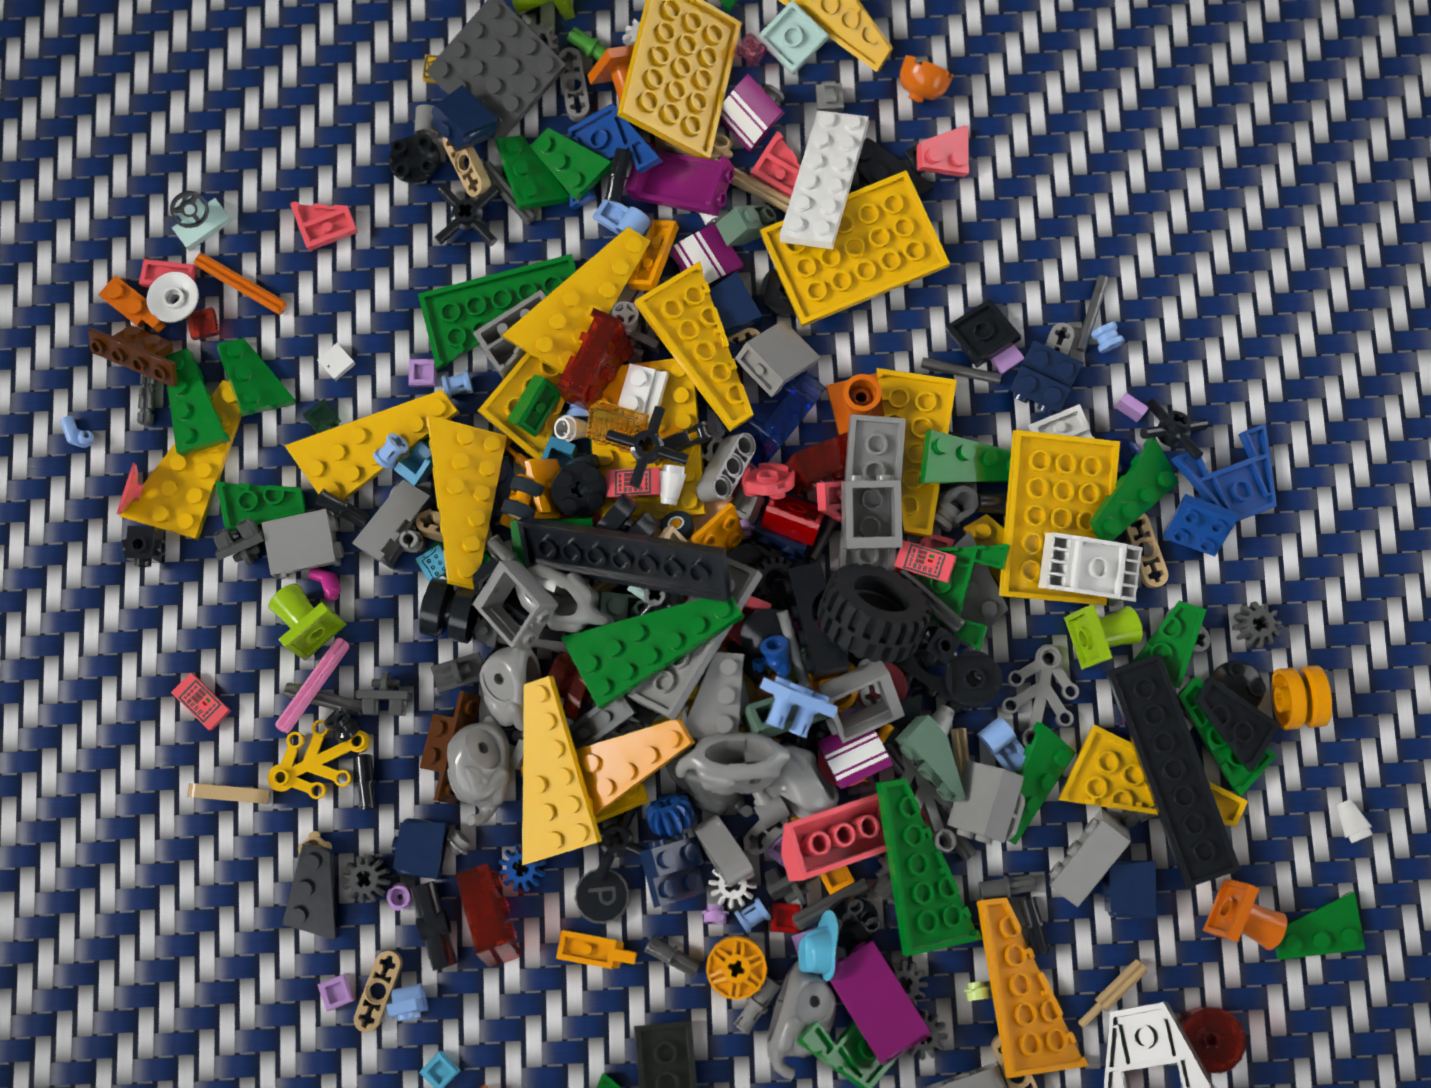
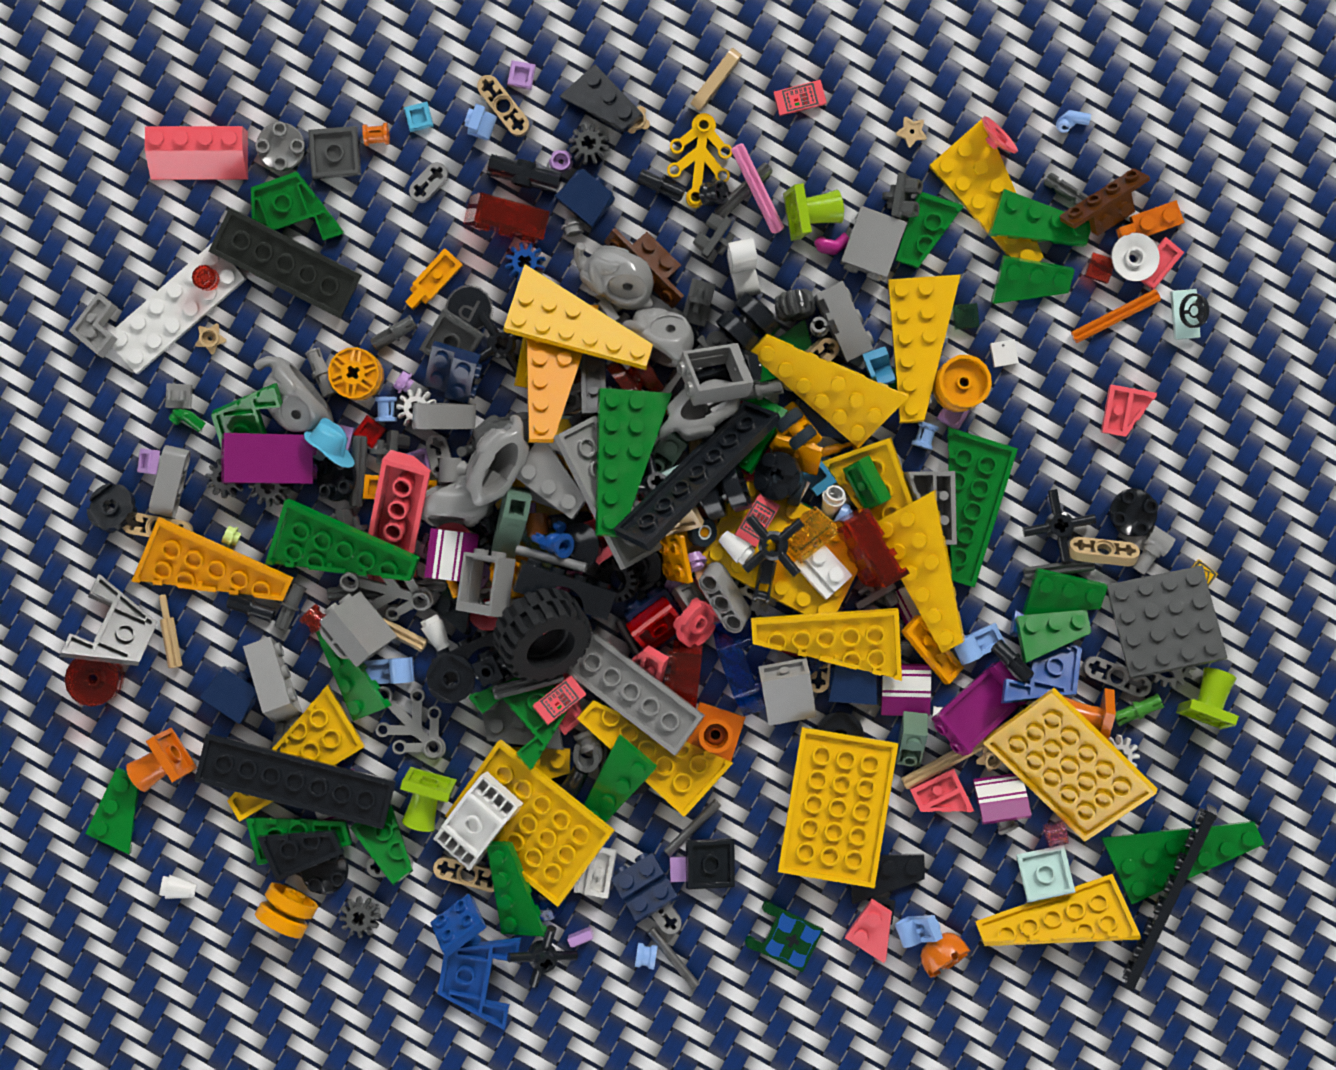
camera: 120 degrees right, 10 degrees up
black brick [122,526,166,567] -> none
black axle [315,488,370,528] -> none
light blue bush [373,433,409,469] -> none
medium azure tile [416,545,446,582] -> none
dark blue torso [431,85,498,151] -> none
light grey wheel [611,301,639,336] -> none
blue gear [646,793,695,837] -> none
light blue plate [760,676,838,738] -> none
white plate [779,111,869,249] -> none
light grey tile [816,82,844,112] -> none
light grey window [841,475,902,549] -> none
sand green slope [895,715,965,802] -> none
none -> clear red wheel [299,604,326,634]
none -> light grey beam [409,162,449,203]
none -> dark grey plate [419,308,485,356]
none -> lavender plate [688,551,707,572]
none -> white beam [727,237,761,299]
none -> dark green flag [745,901,824,972]
none -> dark grey gear [775,288,816,322]
none -> light blue plate [895,915,943,948]
none -> tan plate [896,117,927,148]
none -> light orange wheel [932,355,992,413]

